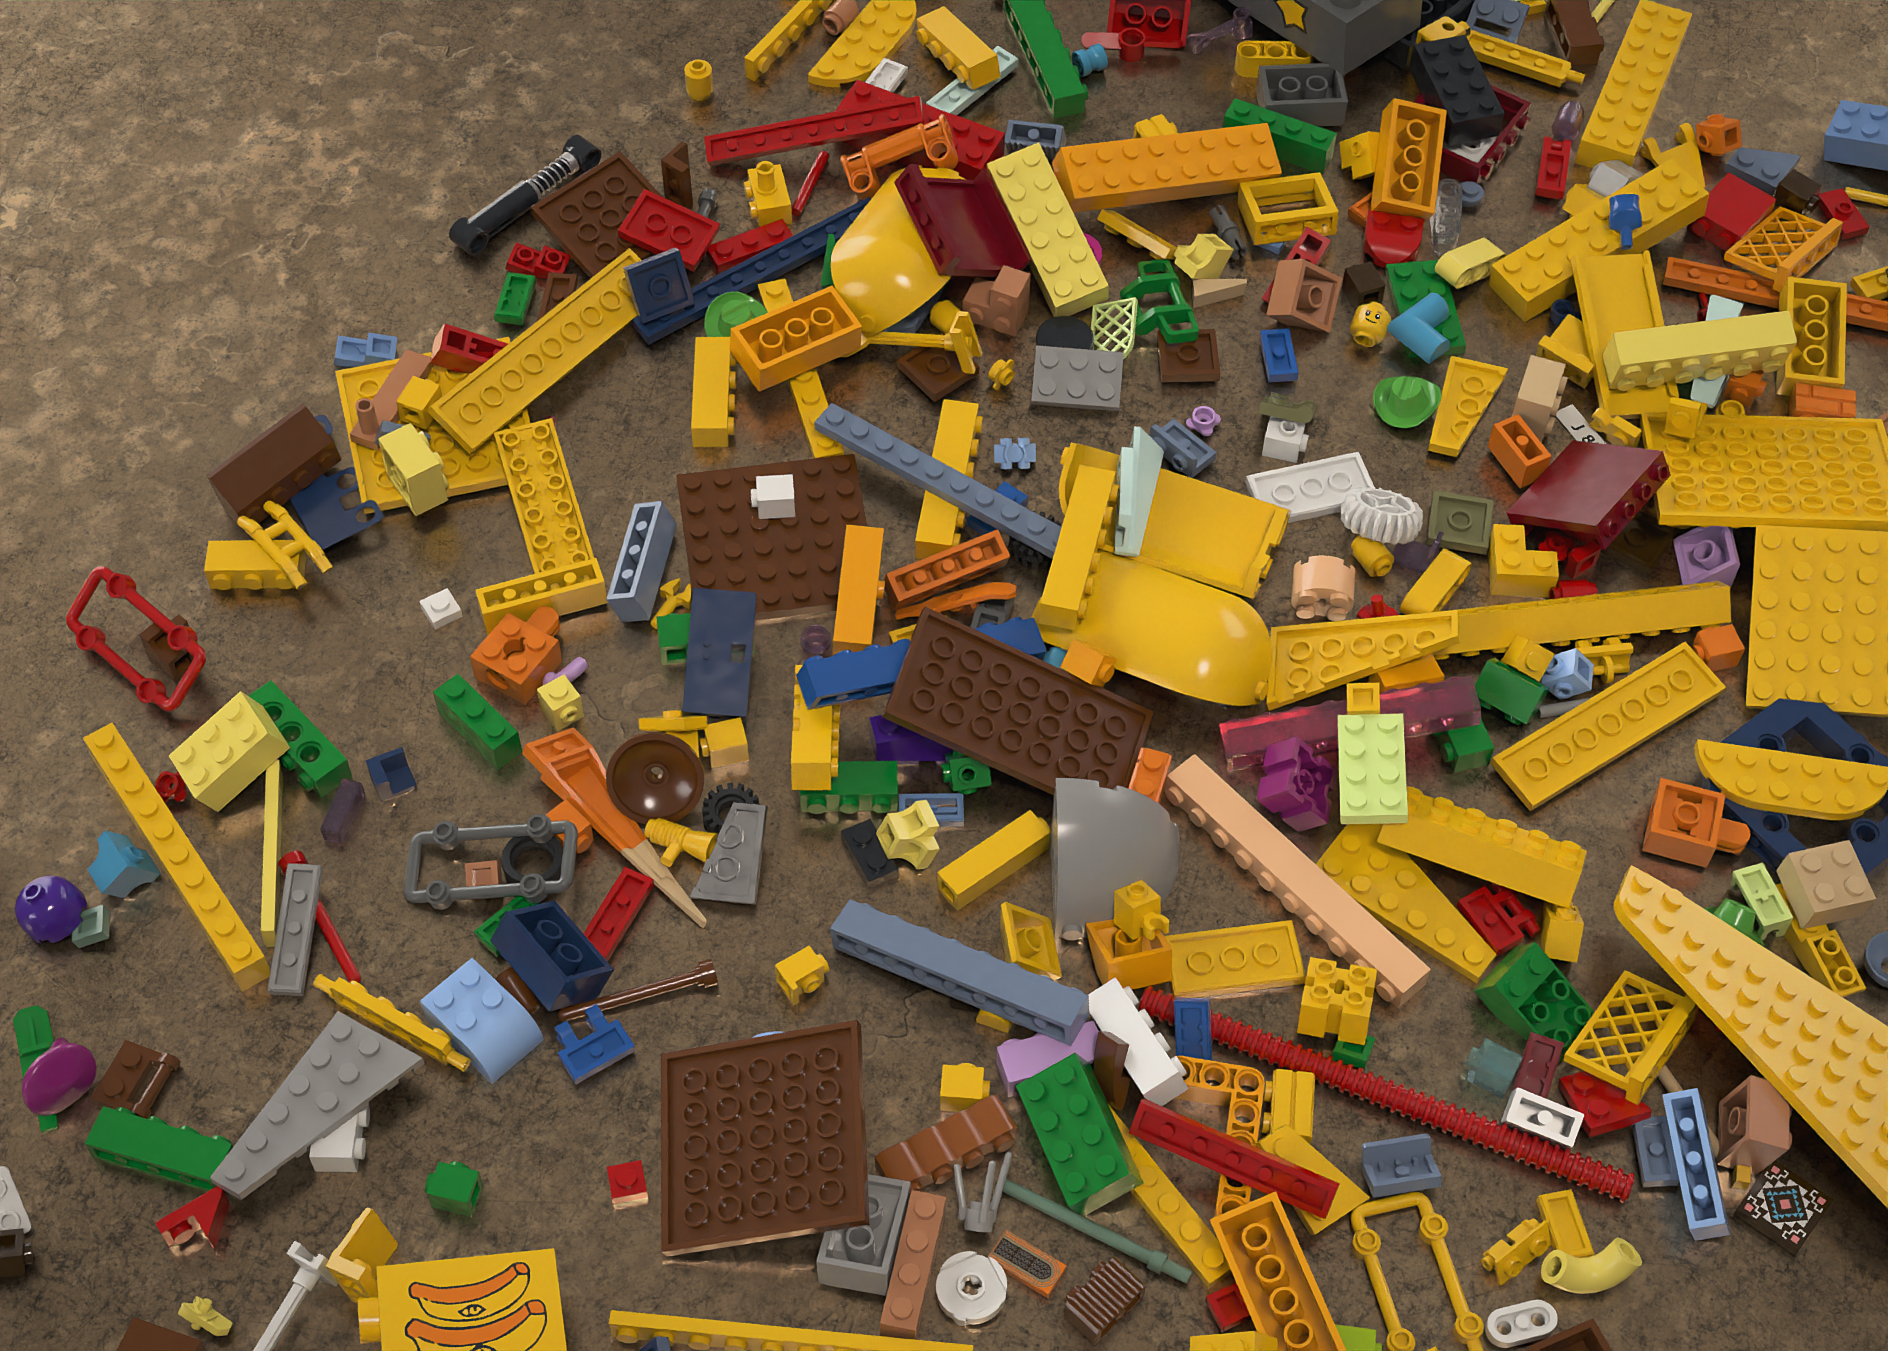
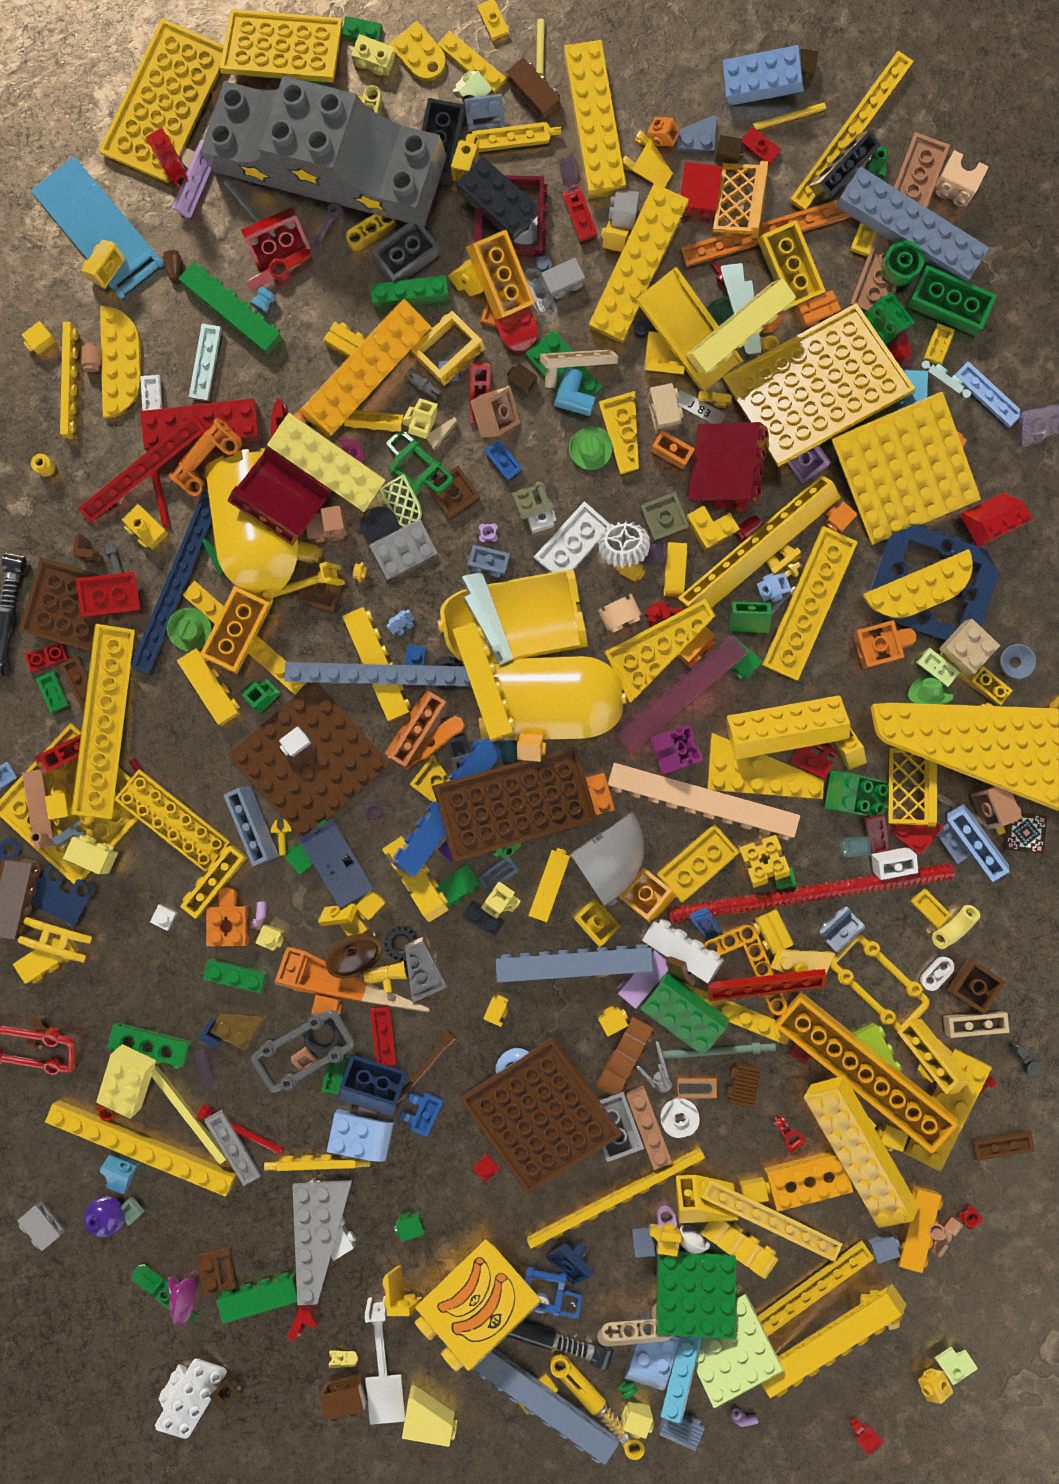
camera: 30 degrees left, 30 degrees up
dark blue tile [623,247,695,323] -> none
red plate [706,218,793,273] -> none
light orange brick [833,524,885,656] -> none
yellow brick [916,6,1001,90] -> none
sand blue brick [1005,119,1066,162] -> none
yellow brick [1114,880,1169,940] -> none
yellowish green plate [1338,714,1408,824] -> none
yellow plate [1347,683,1380,715] -> none
yellow head [1349,302,1391,347] -> none
light yellow beam [1435,237,1507,289] -> none
yellow hinge [1481,1218,1551,1286] -> none
yellow brick [1501,634,1555,681] -> none
blue piece [1609,194,1642,250] -> none
yellow bracket [1664,397,1708,439] -> none
none -> pearl gold wing [210,1014,263,1050]
none -> green brick [240,679,281,713]
none -> tan piece [540,349,618,388]
none -> light grey brick [541,258,585,299]

